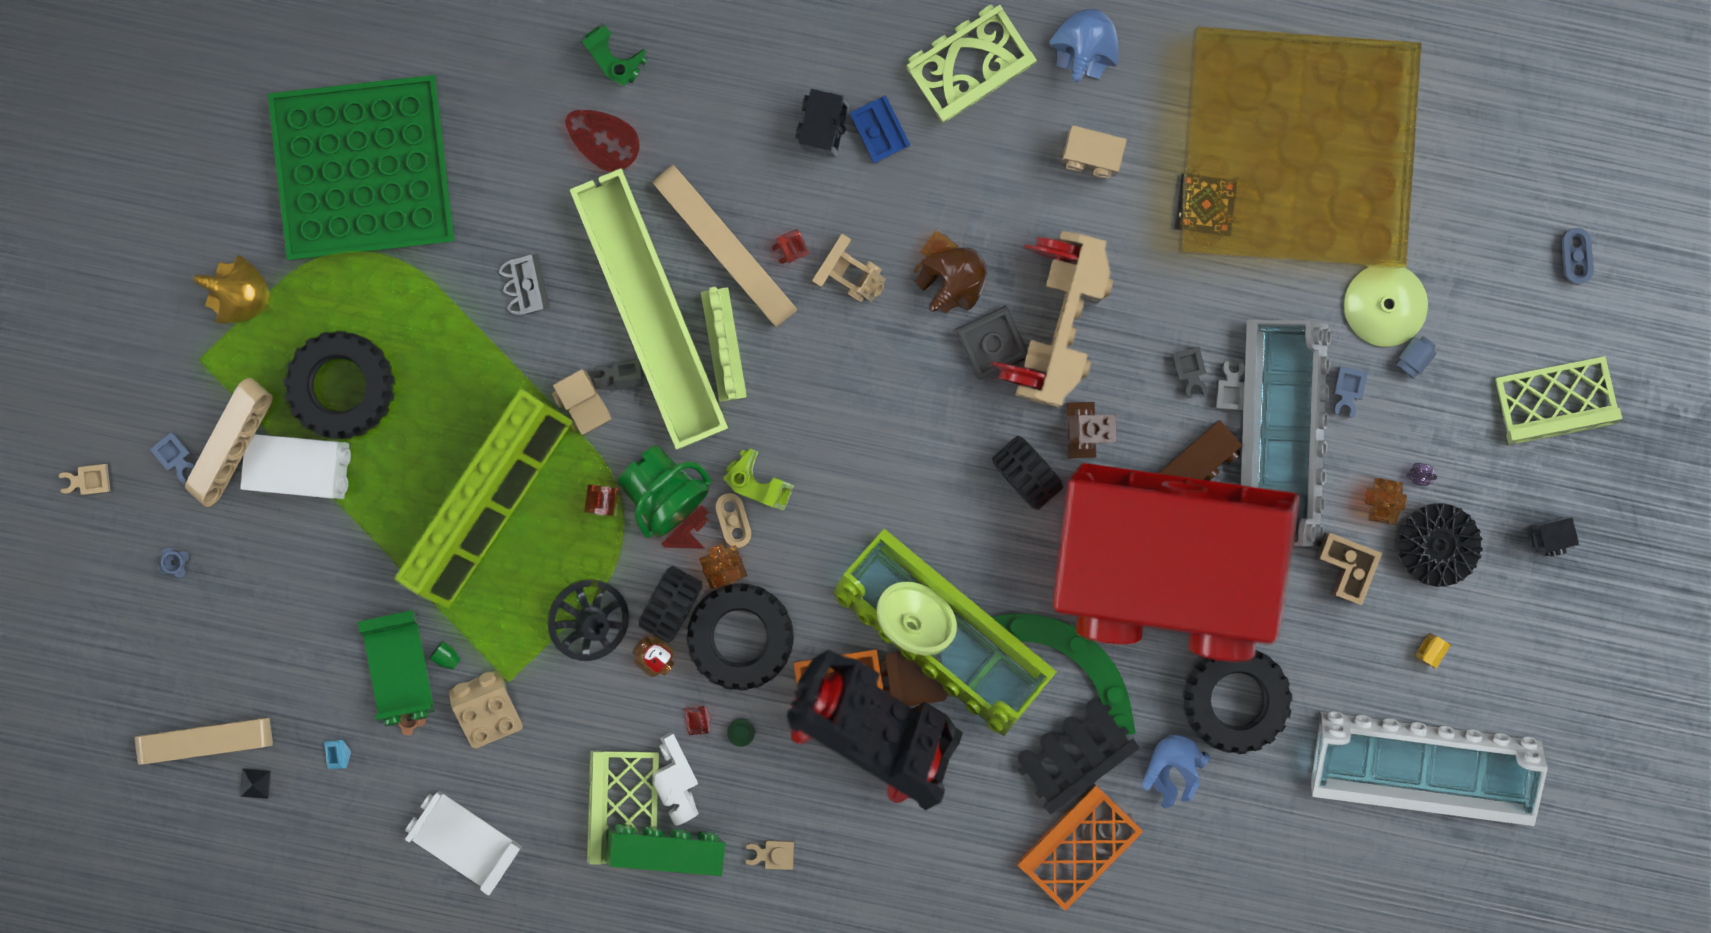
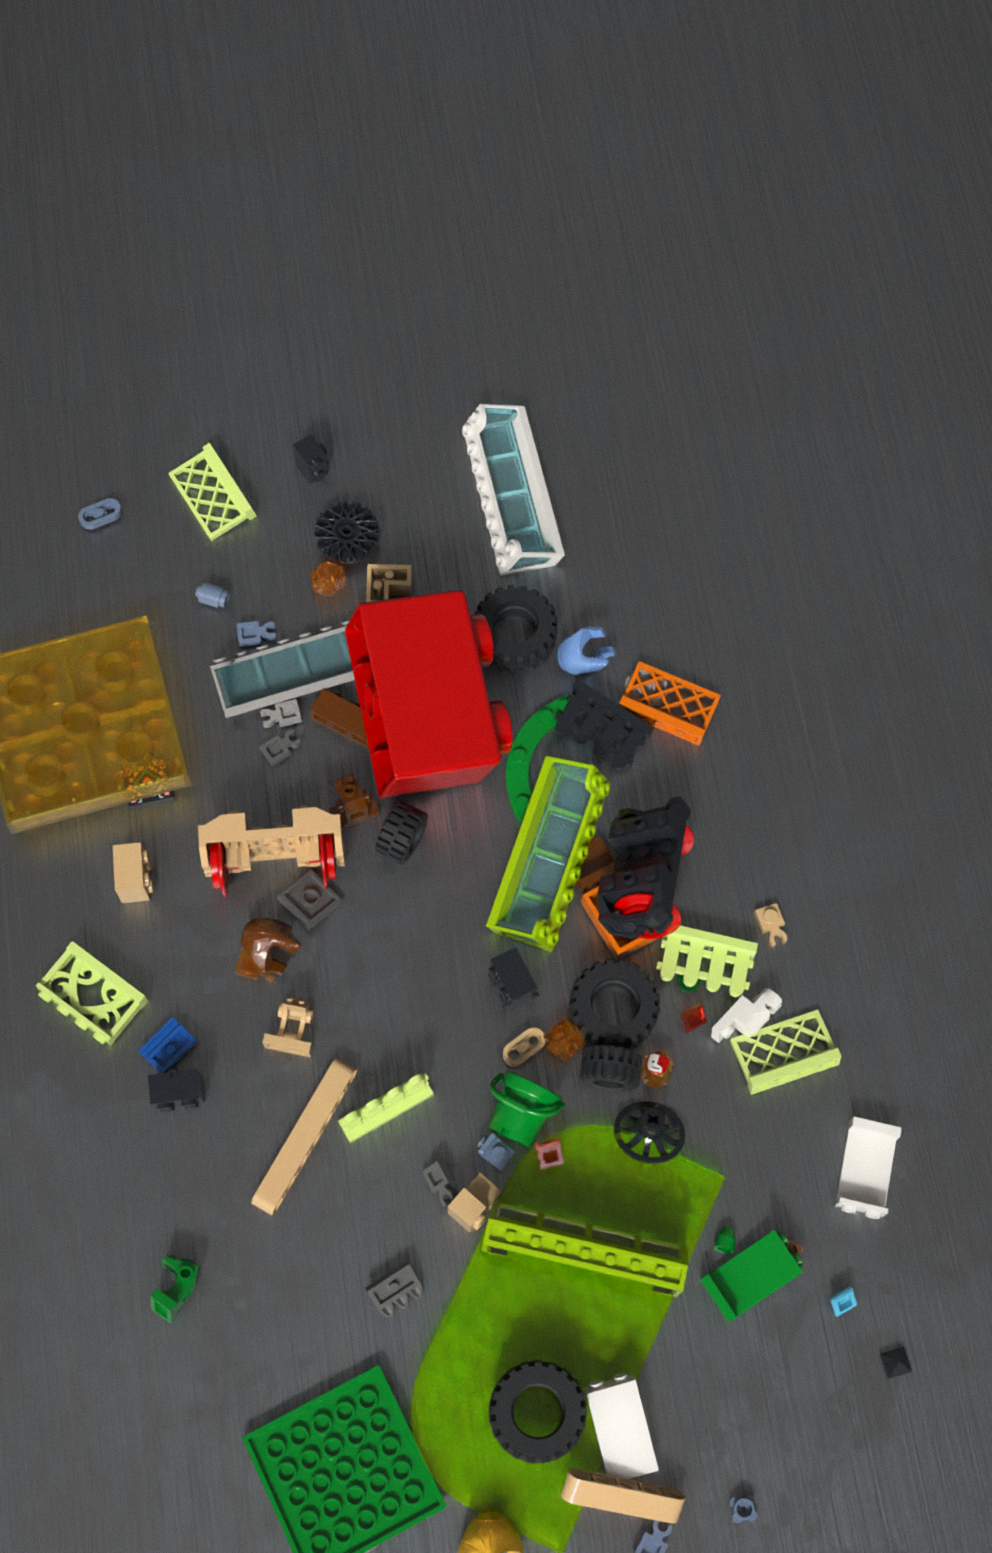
camera: 115 degrees left, 20 degrees down
tan beam [134,717,273,765] -> none
tan bracket [448,669,523,748] -> none
clear red piece [565,110,640,173] -> none
yellowish green piece [570,168,729,450] -> none
green brick [605,823,725,876] -> none
clear red slope [662,504,710,549] -> none
lime tile [723,448,794,511] -> none
clear red tile [772,229,810,264] -> none
yellowish green dish [877,582,957,655] -> none
medium blue piece [1049,9,1119,82] -> none
yellowish green dish [1344,263,1428,347] -> none
clear purple plate [1406,463,1437,486] -> none
yellow brick [1415,633,1451,669] -> none
none -> sand blue bracket [477,1132,516,1172]
none -> black brick [488,947,540,1012]
none -> yellowish green fence [656,926,758,998]

